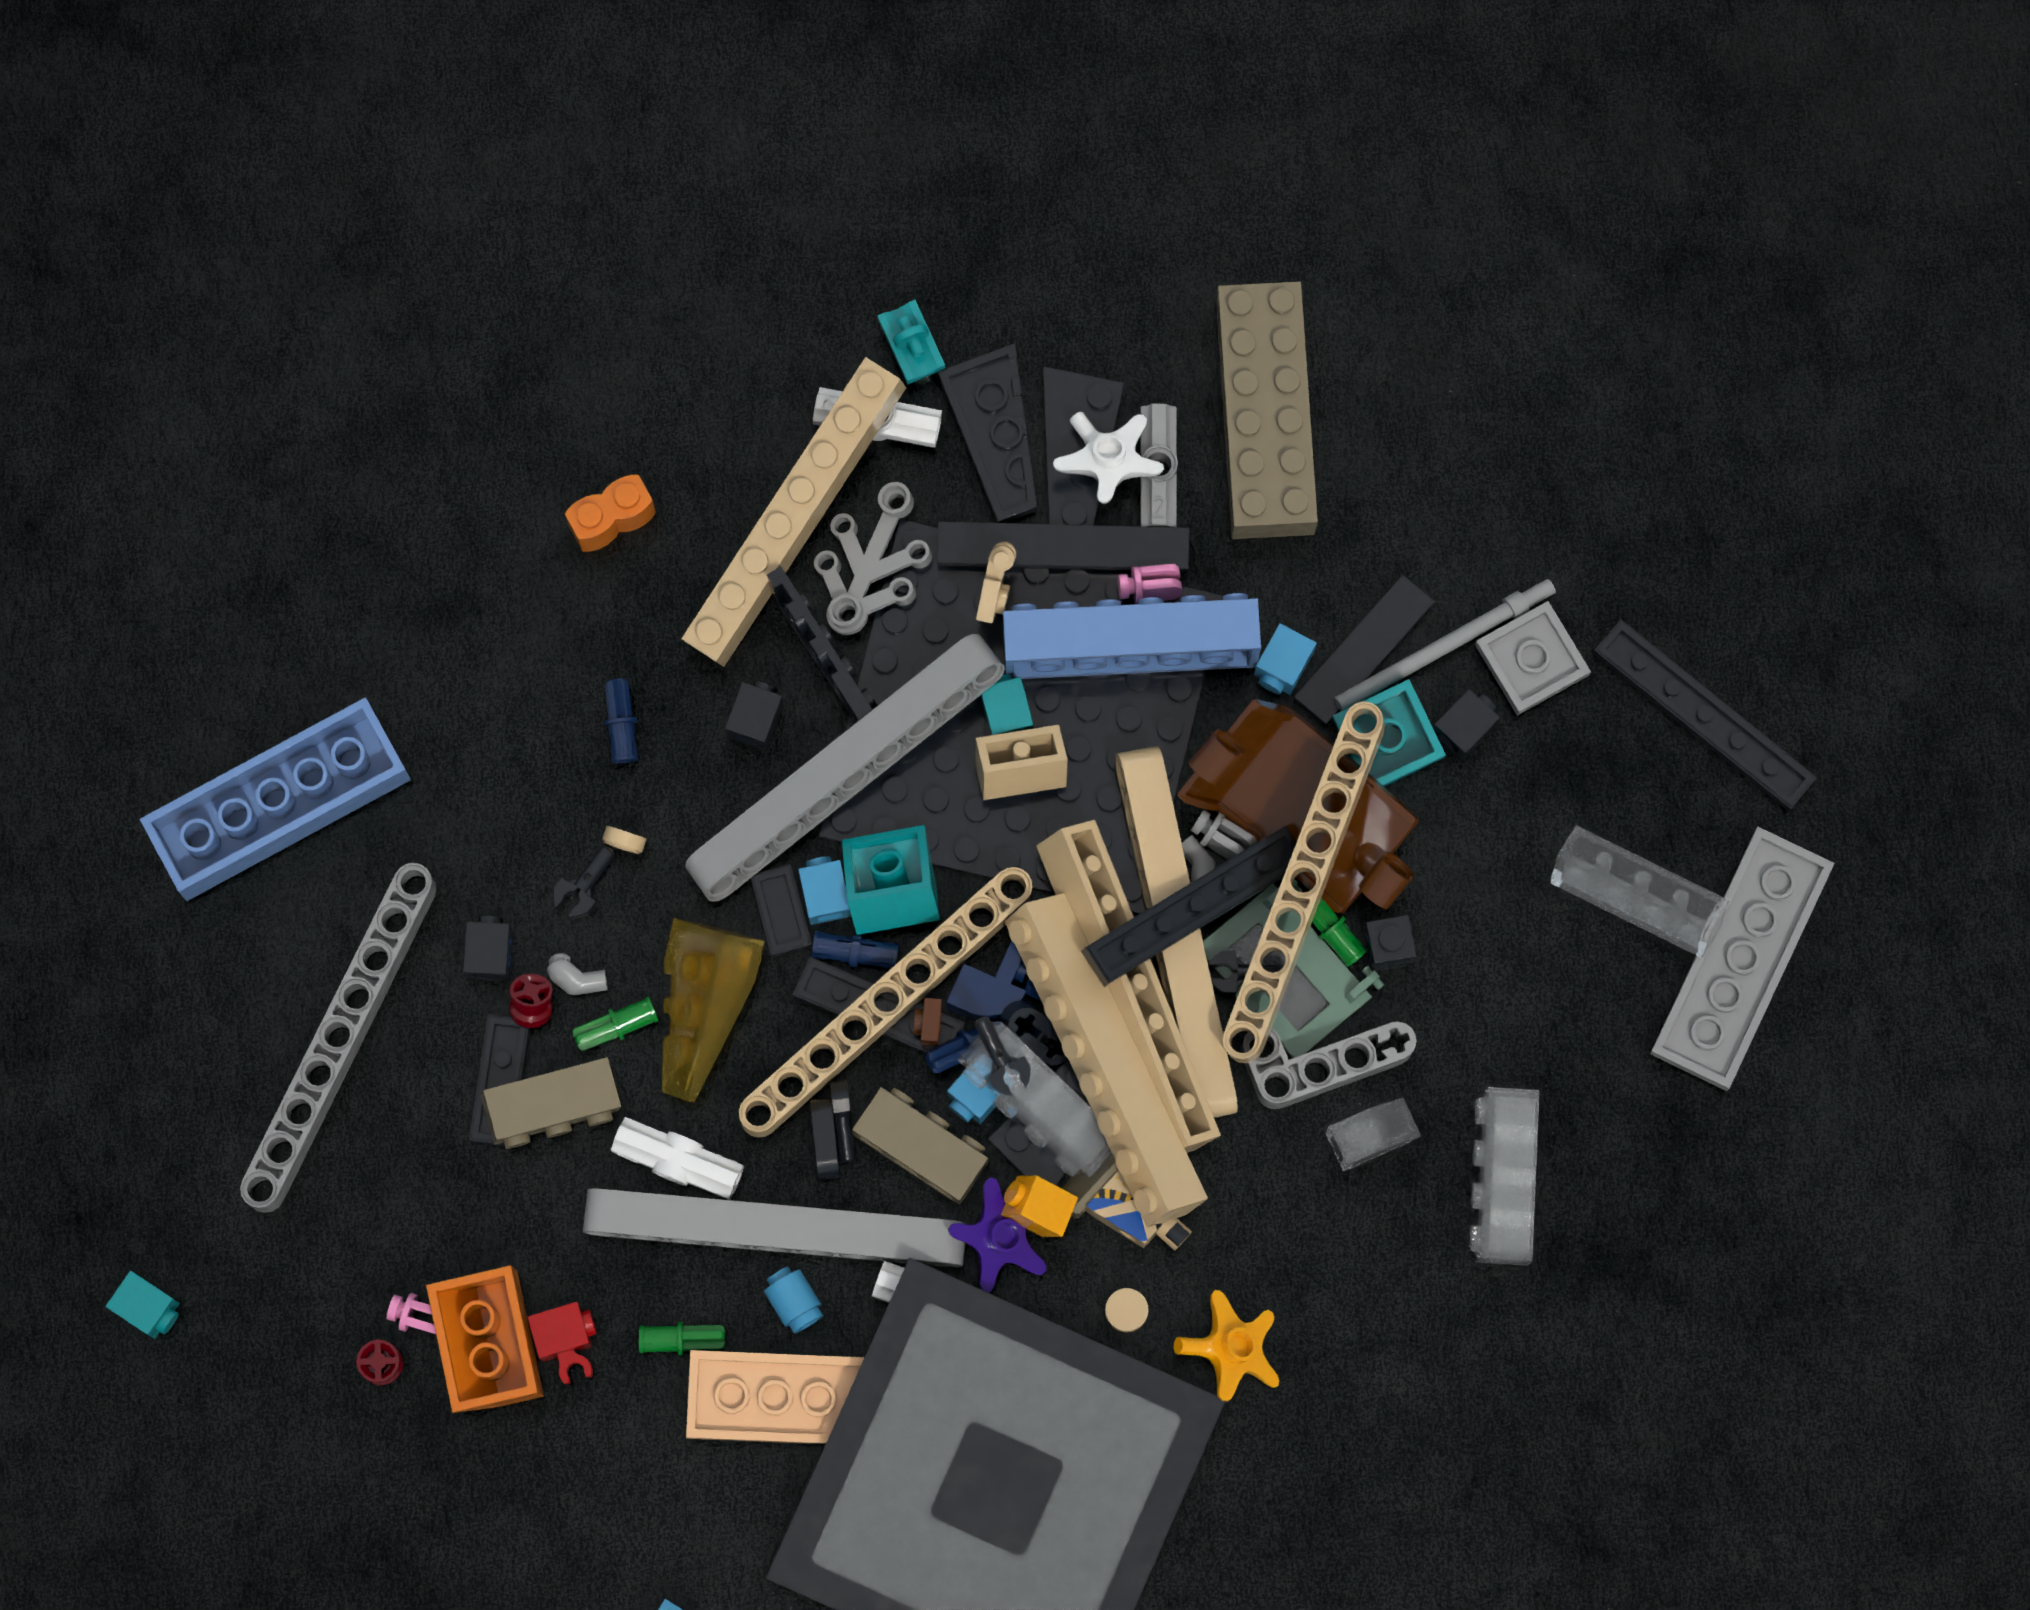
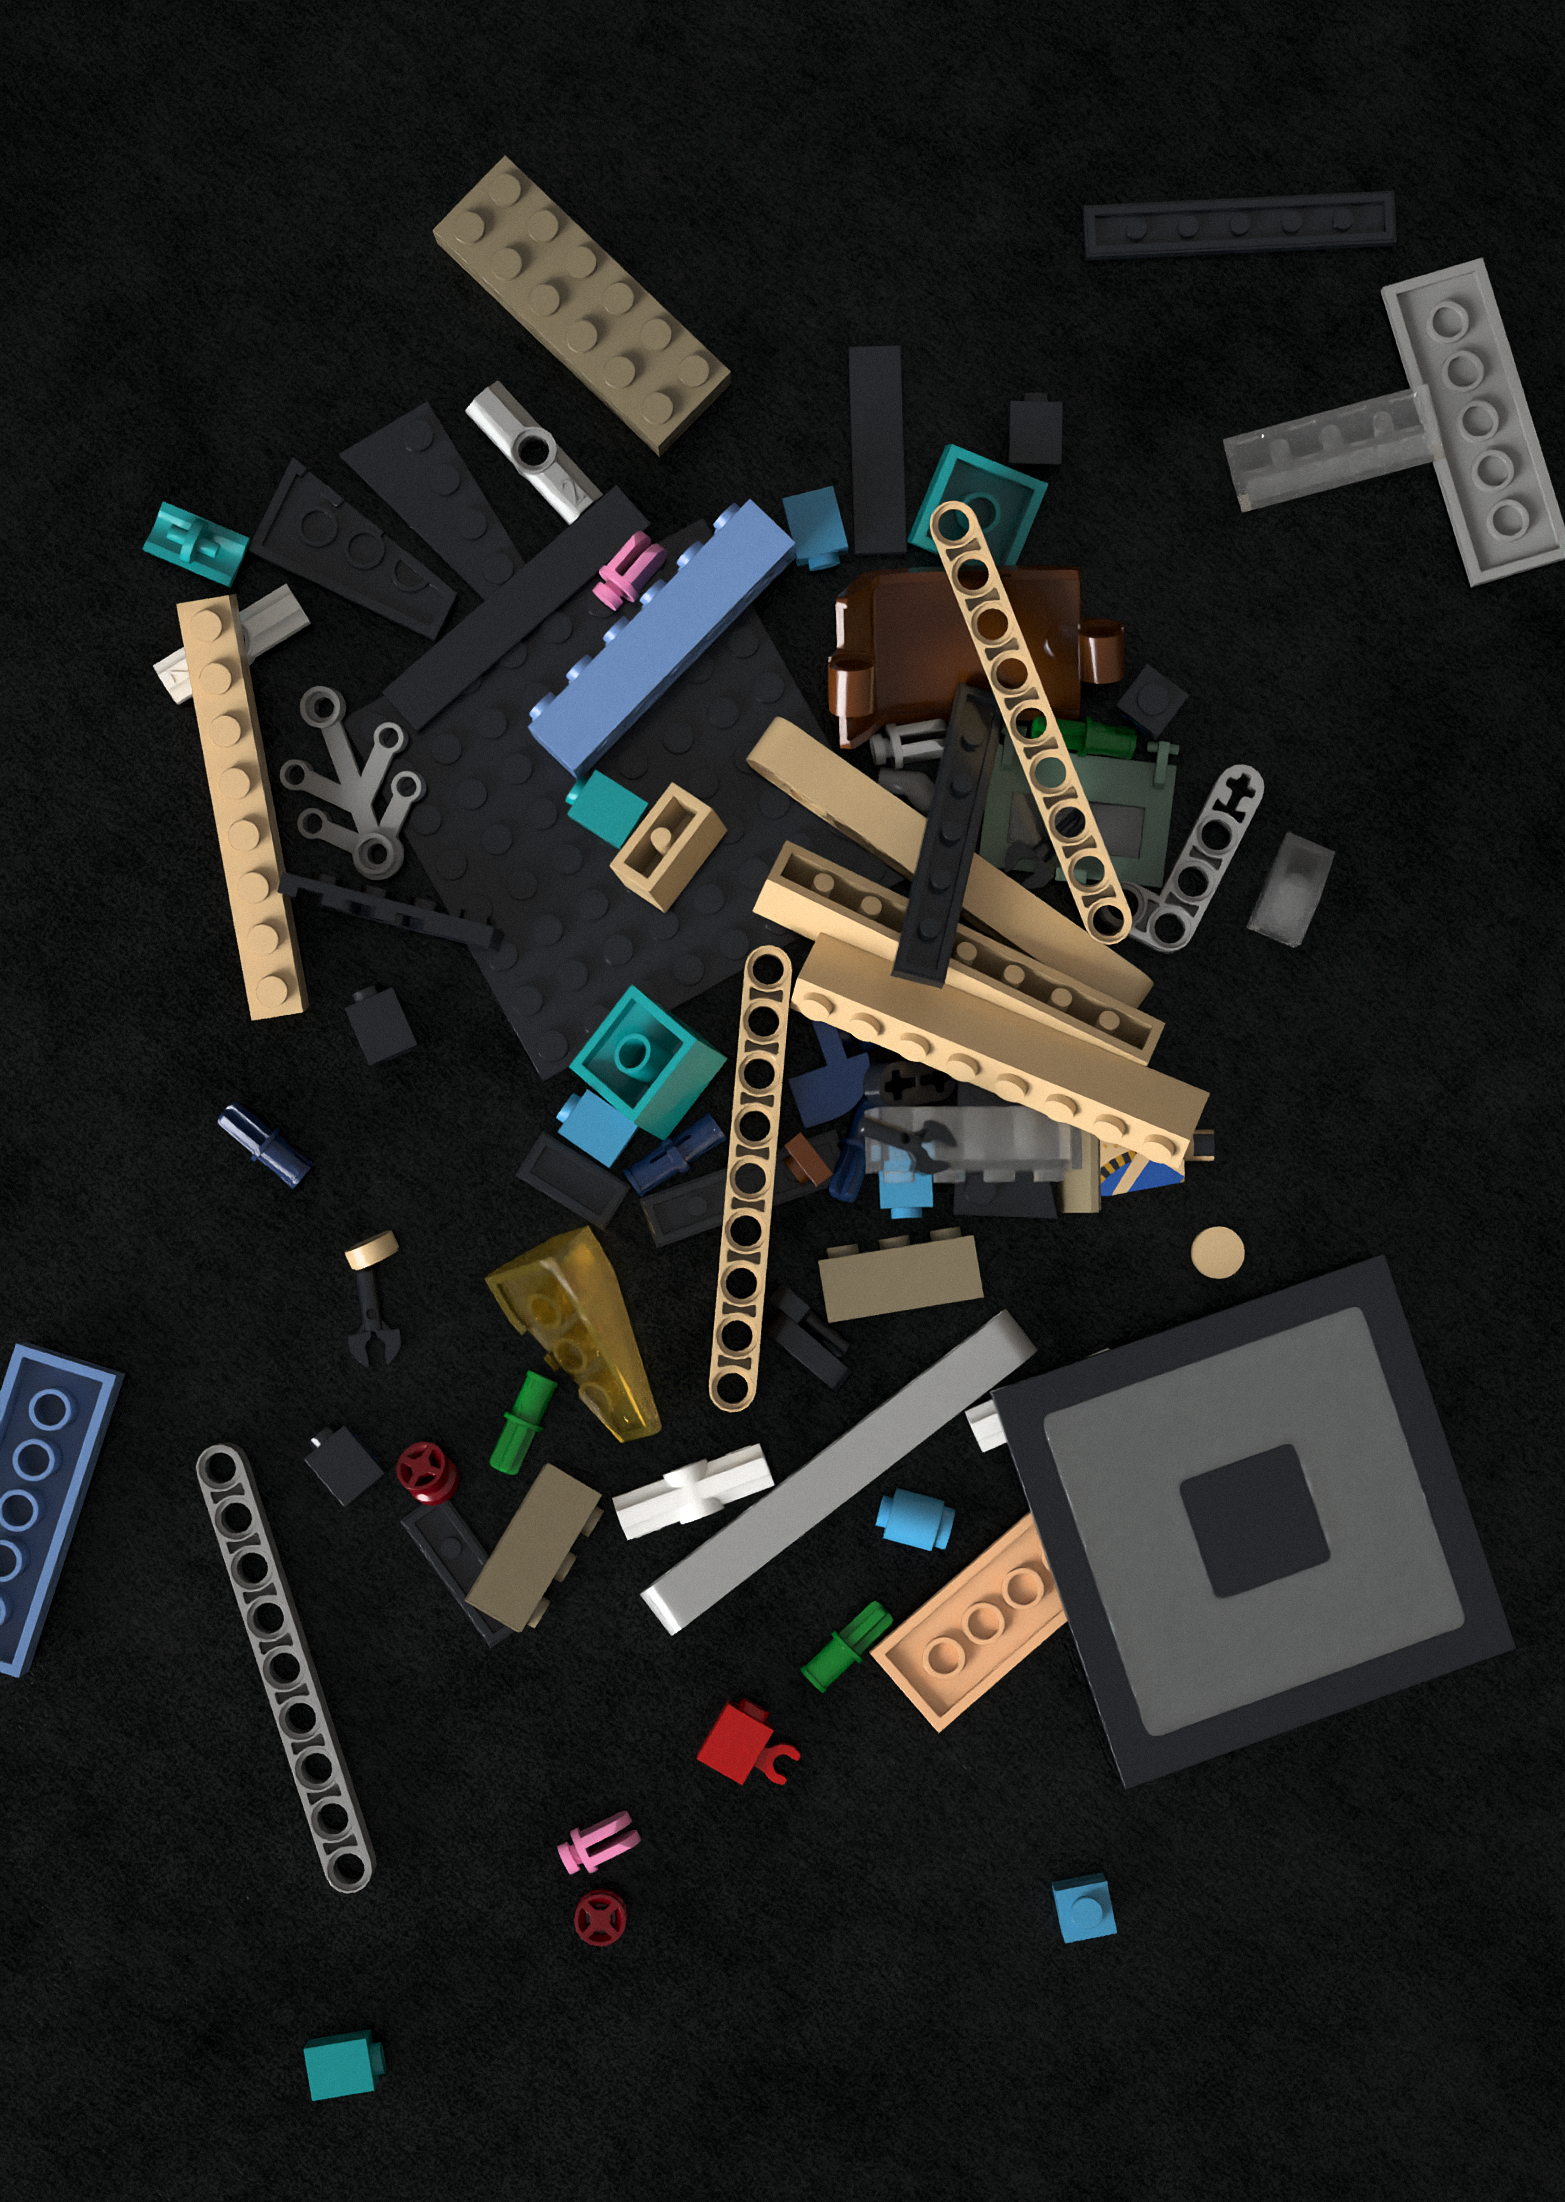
camera: 40 degrees left, 10 degrees up
orange slope [426,1265,544,1413] -> none
light grey arm [547,953,608,995] -> none
orange brick [565,475,656,552] -> none
light grey beam [685,634,1005,902] -> none
dark purple animal [948,1178,1047,1292] -> none
tan plate [976,541,1017,623] -> none
light orange brick [1001,1175,1078,1237] -> none
white animal [1053,412,1164,504] -> none
light orange animal [1174,1290,1279,1401] -> none
light grey bar [1334,579,1556,711] -> none
clear brick [1469,1087,1539,1266] -> none
light grey plate [1475,601,1591,716] -> none

